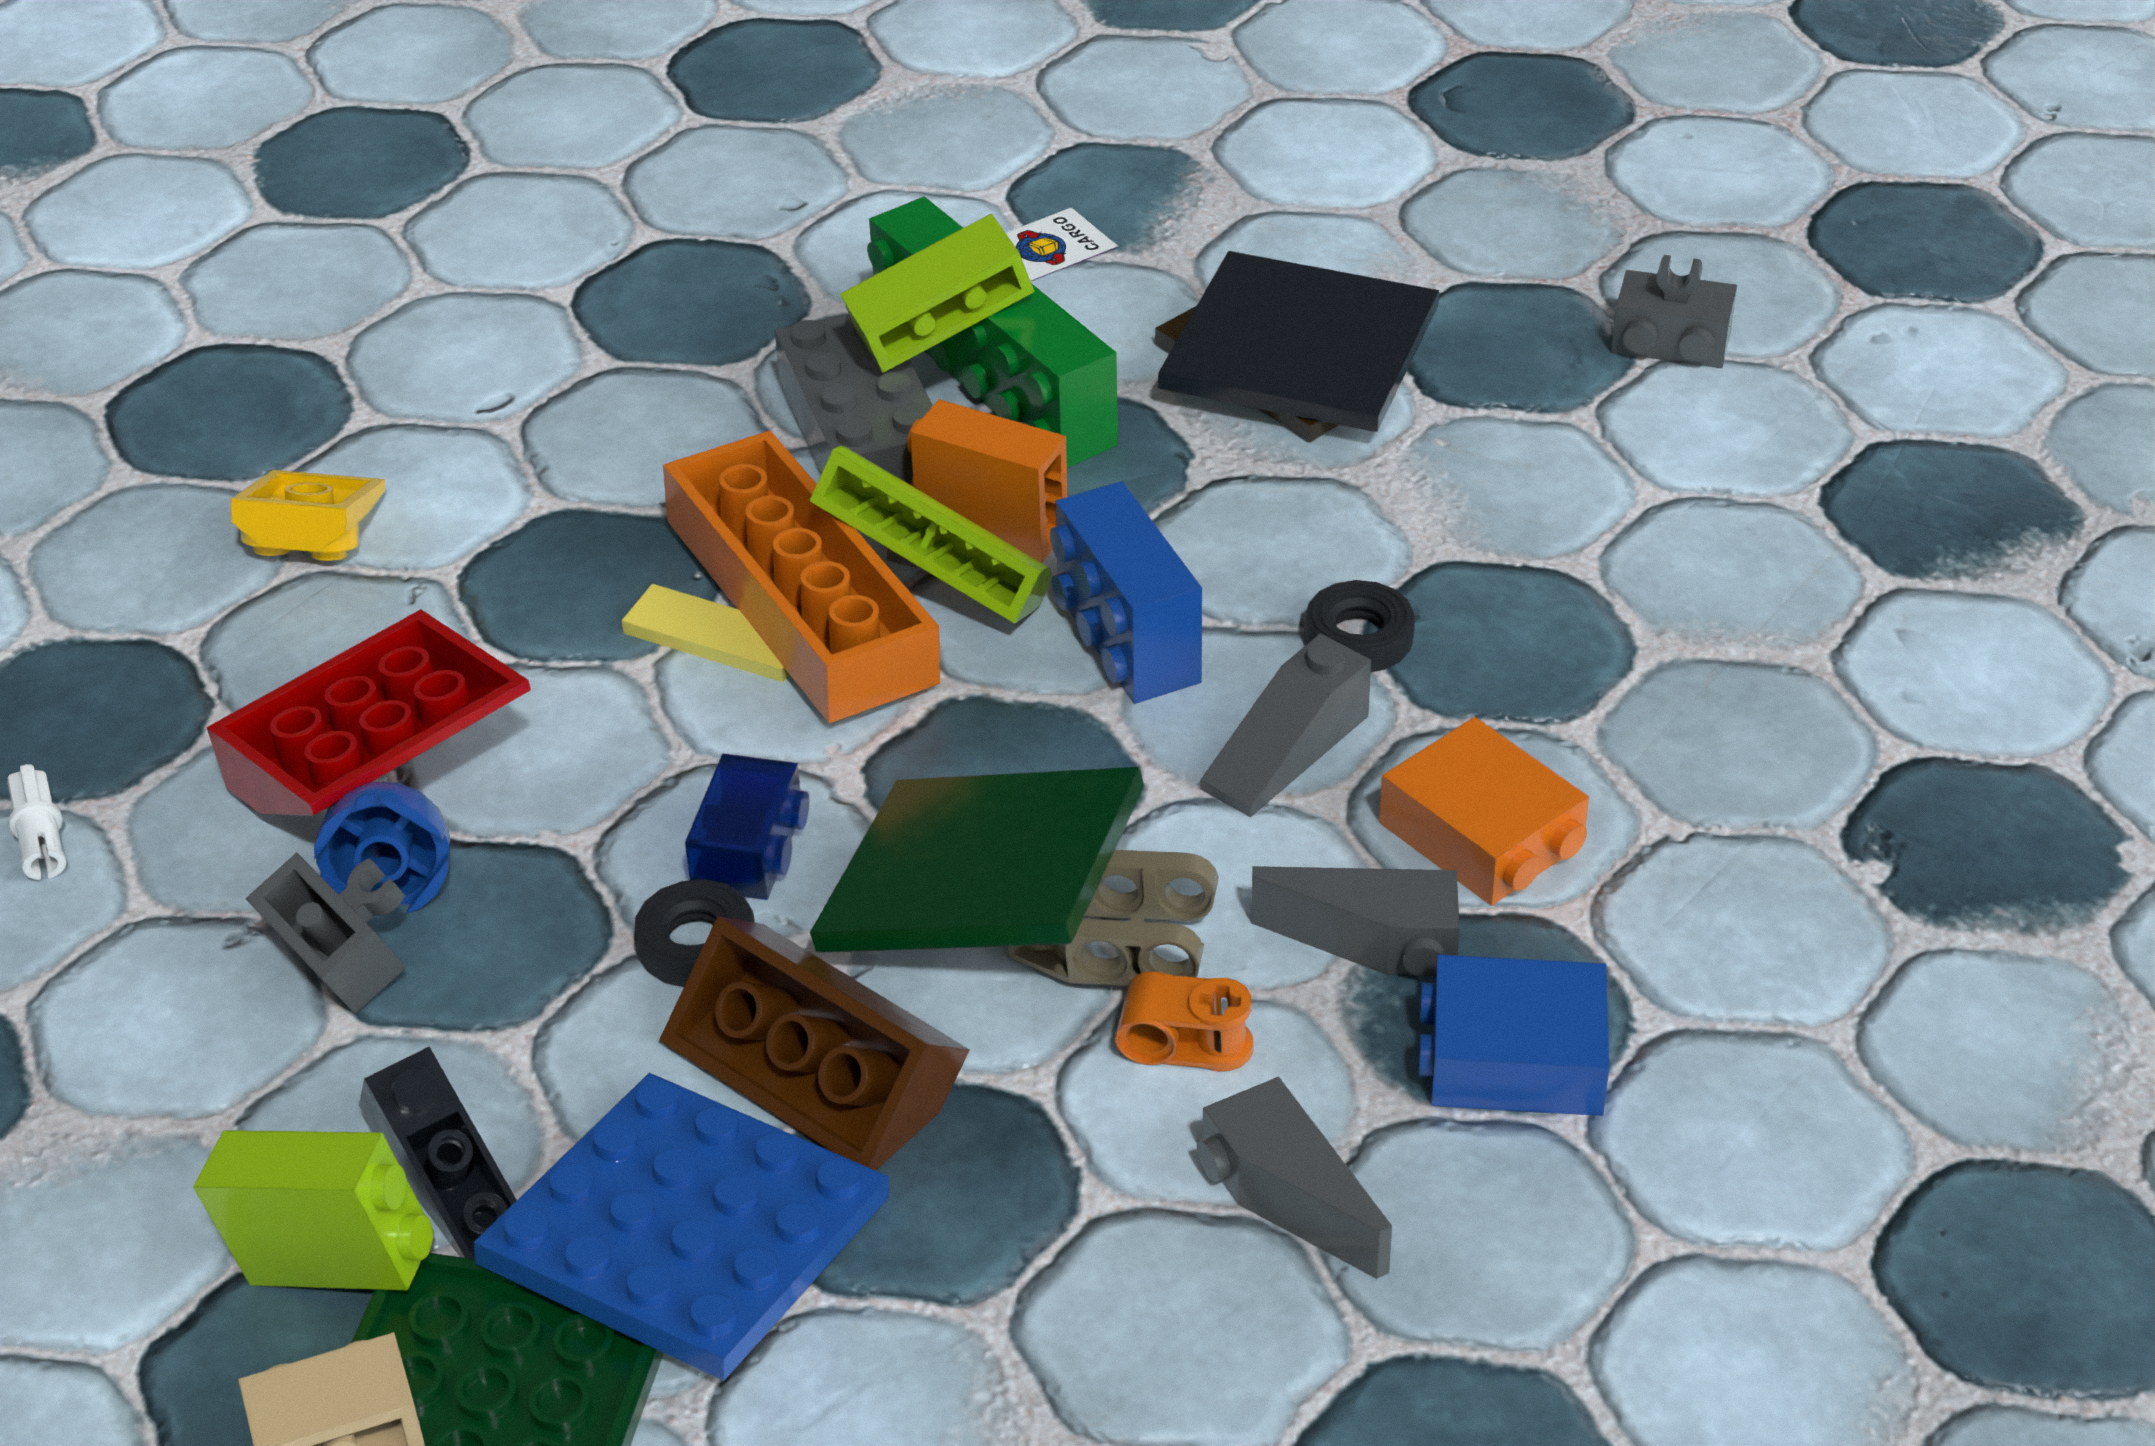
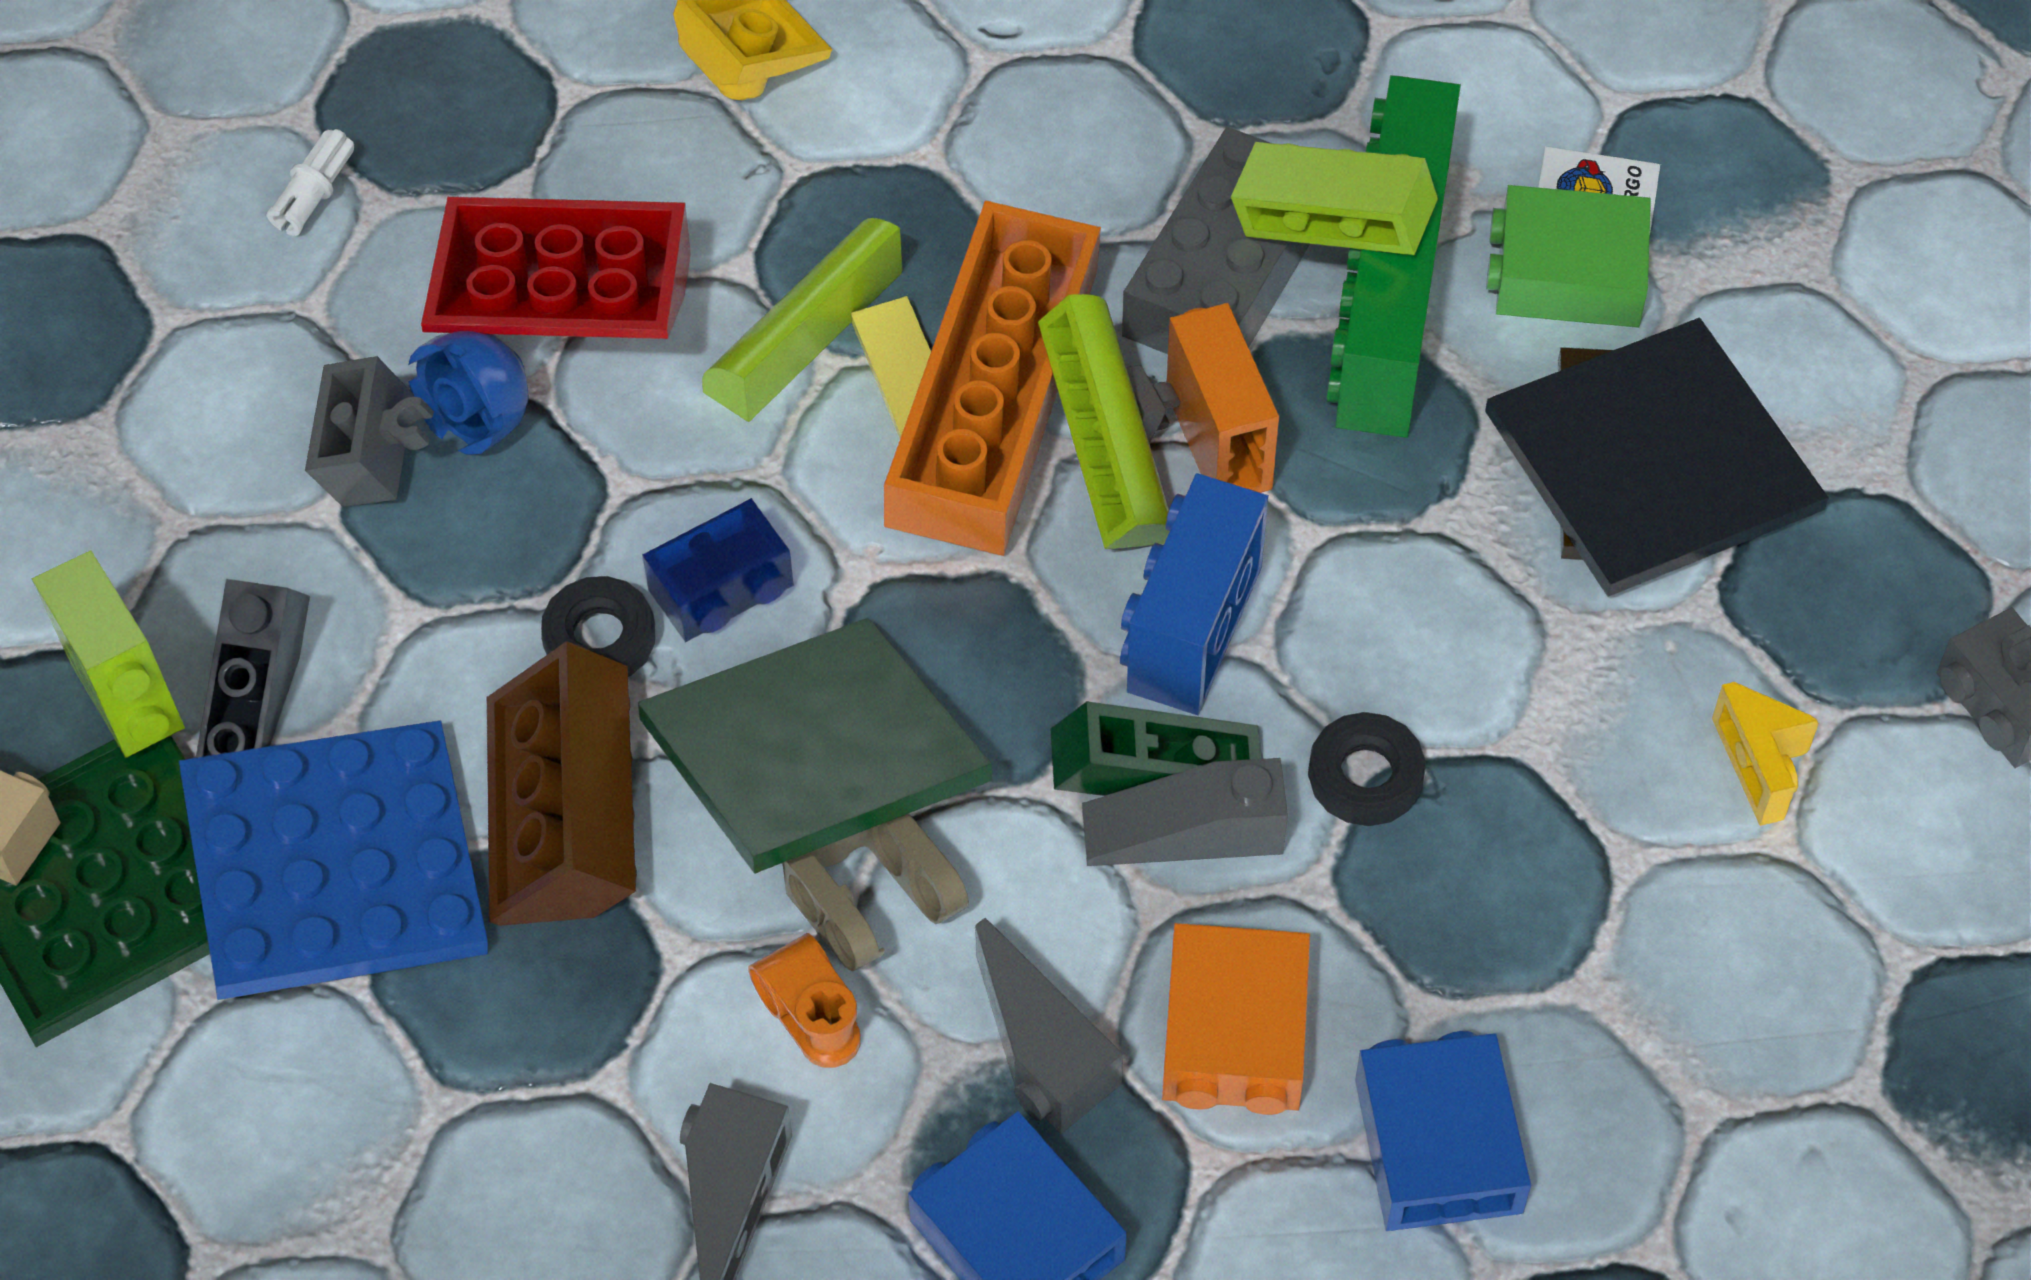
camera: 45 degrees right, 15 degrees up
none -> lime brick [702,218,902,422]
none -> dark green slope [1050,701,1261,796]
none -> blue brick [1355,1031,1531,1232]
none -> bright green brick [1486,185,1651,328]
none -> yellow slope [1712,682,1819,826]

